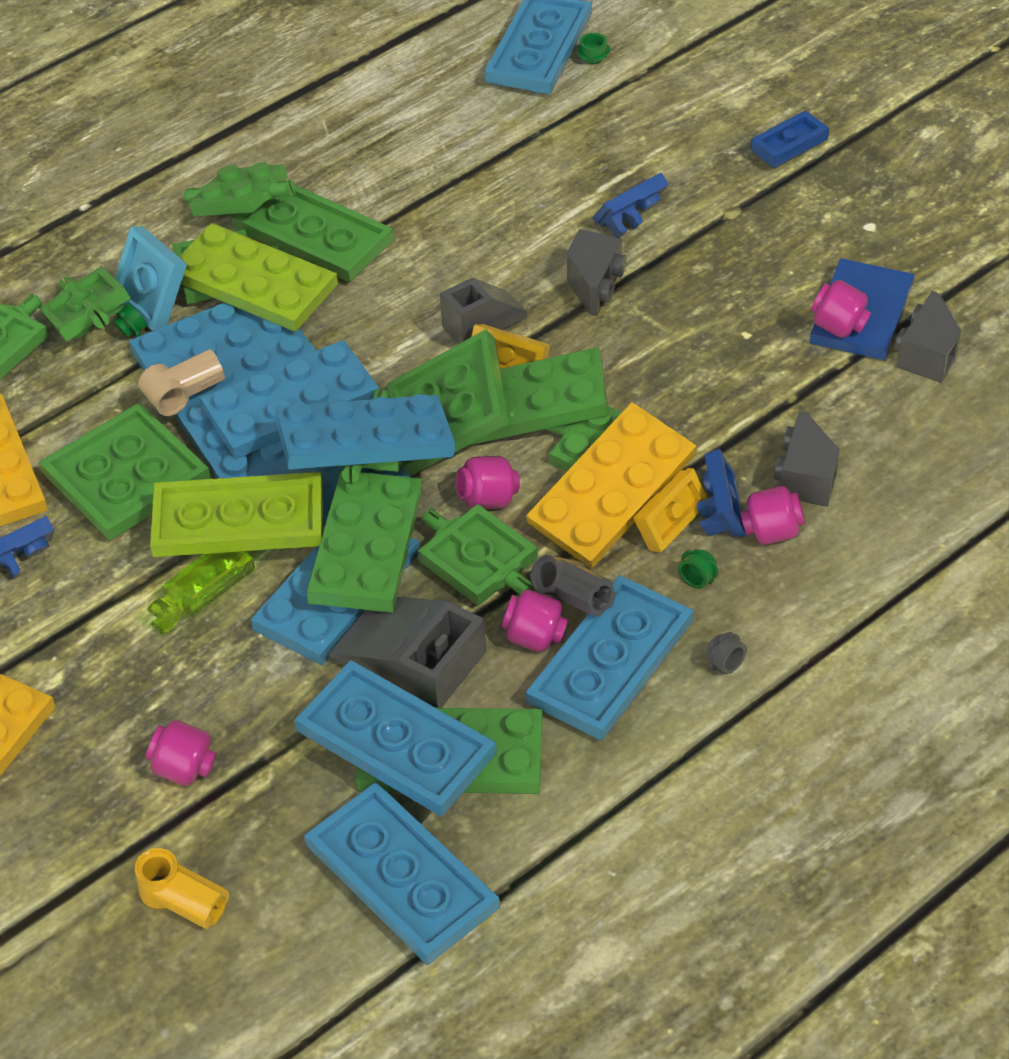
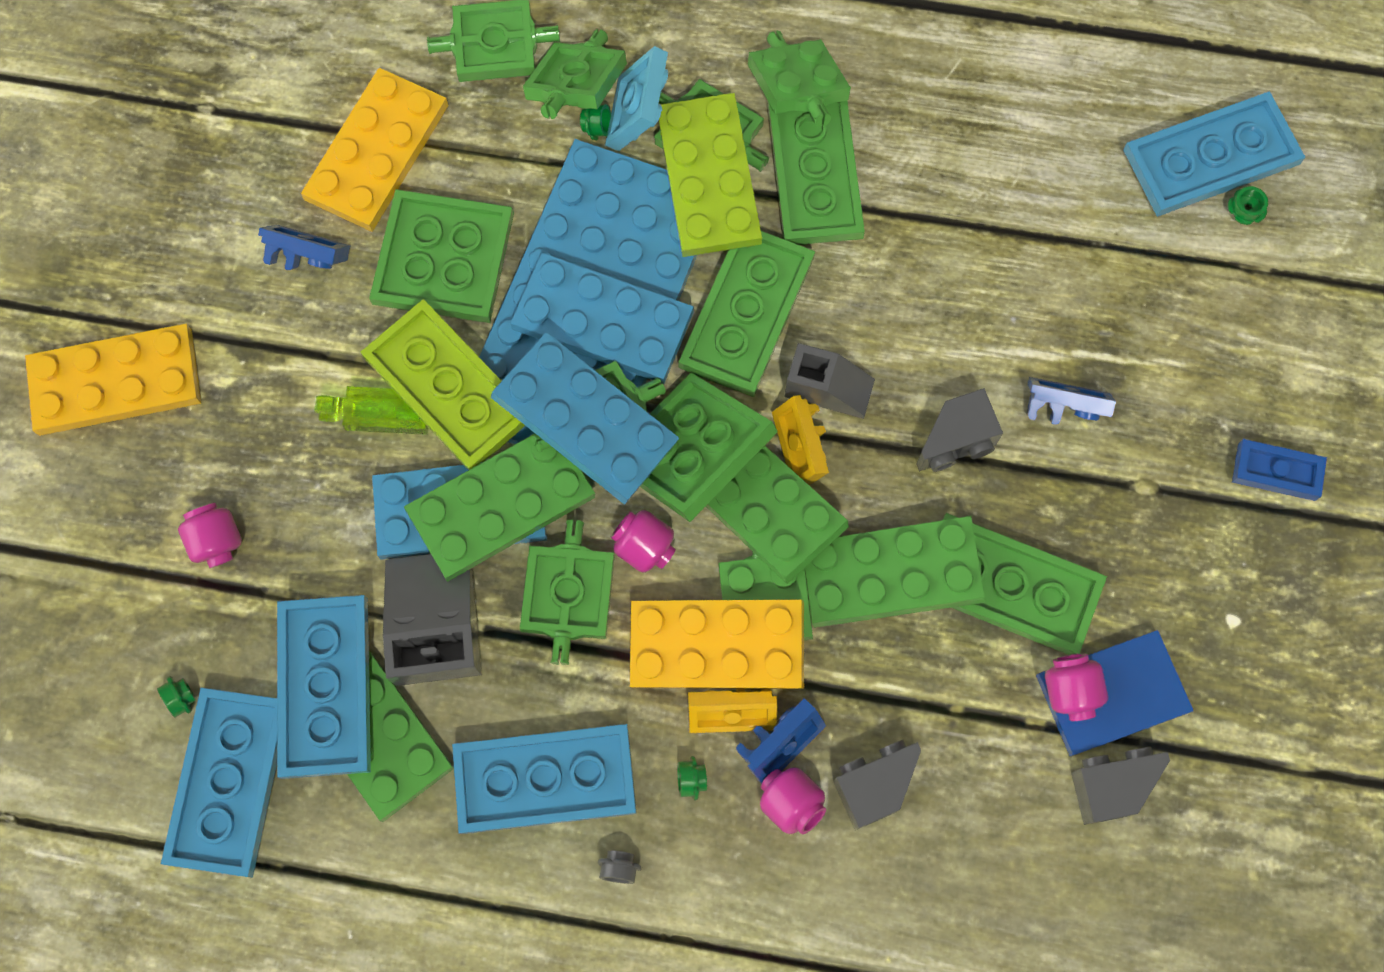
camera: 50 degrees right, 25 degrees up
yellow piece [135,848,229,930] -> none
tan piece [138,349,225,416] -> none
dark pink head [500,590,568,652] -> none
dark grey piece [530,555,617,616] -> none
none -> green plate [157,676,196,718]
none -> bright green plate [678,231,815,397]
none -> bright green plate [805,516,986,628]
none -> bright green plate [943,513,1107,655]

